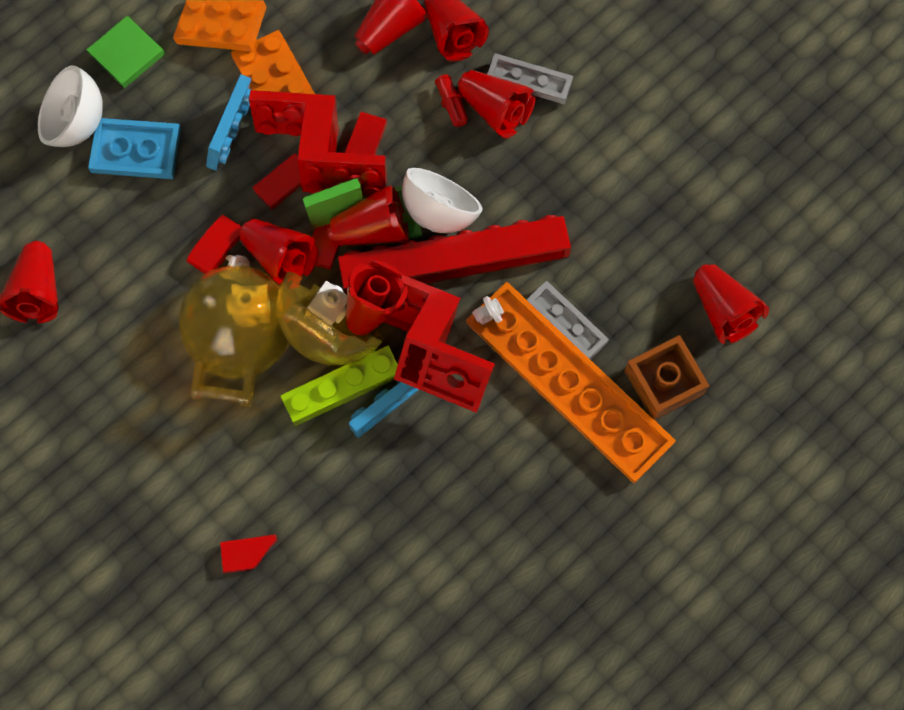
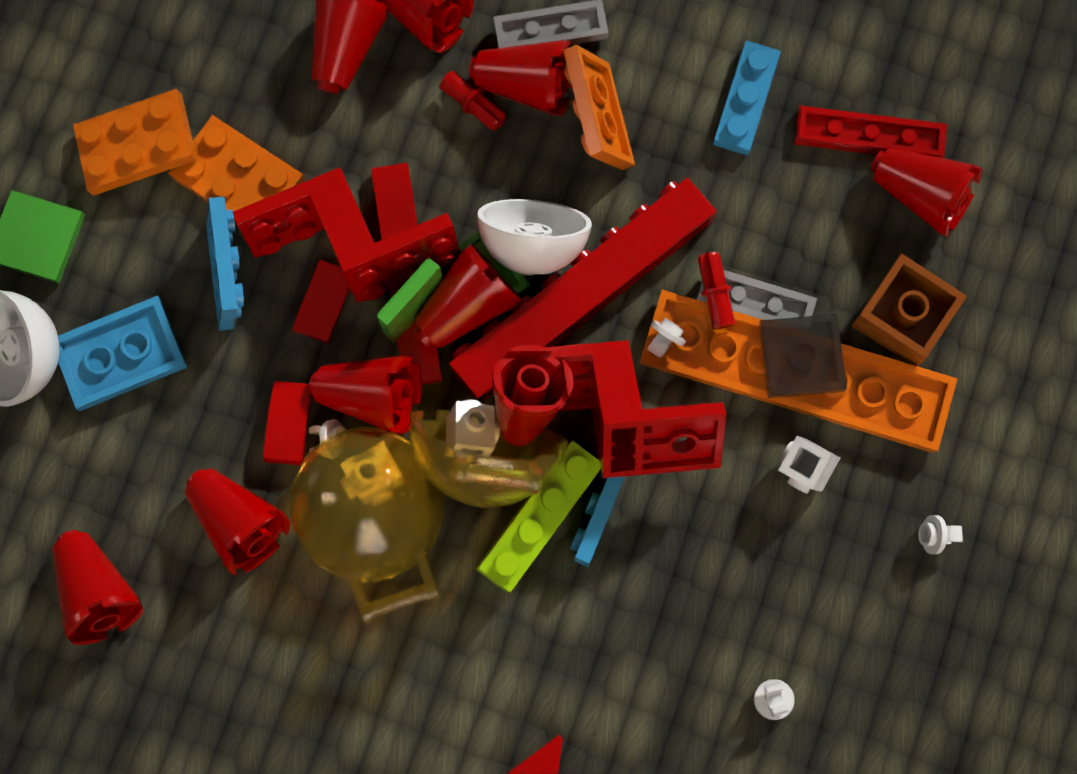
camera: 30 degrees left, 5 degrees up
none -> red cone [185,468,291,575]
none -> orange plate [563,45,635,170]
none -> red axle [698,252,737,330]
none -> dark azure plate [713,40,781,156]
none -> white plate [754,679,794,720]
none -> clear smoke tile [759,314,847,398]
none -> white brick [778,436,840,494]
none -> red tile [794,105,947,158]
none -> white plate [918,515,963,554]

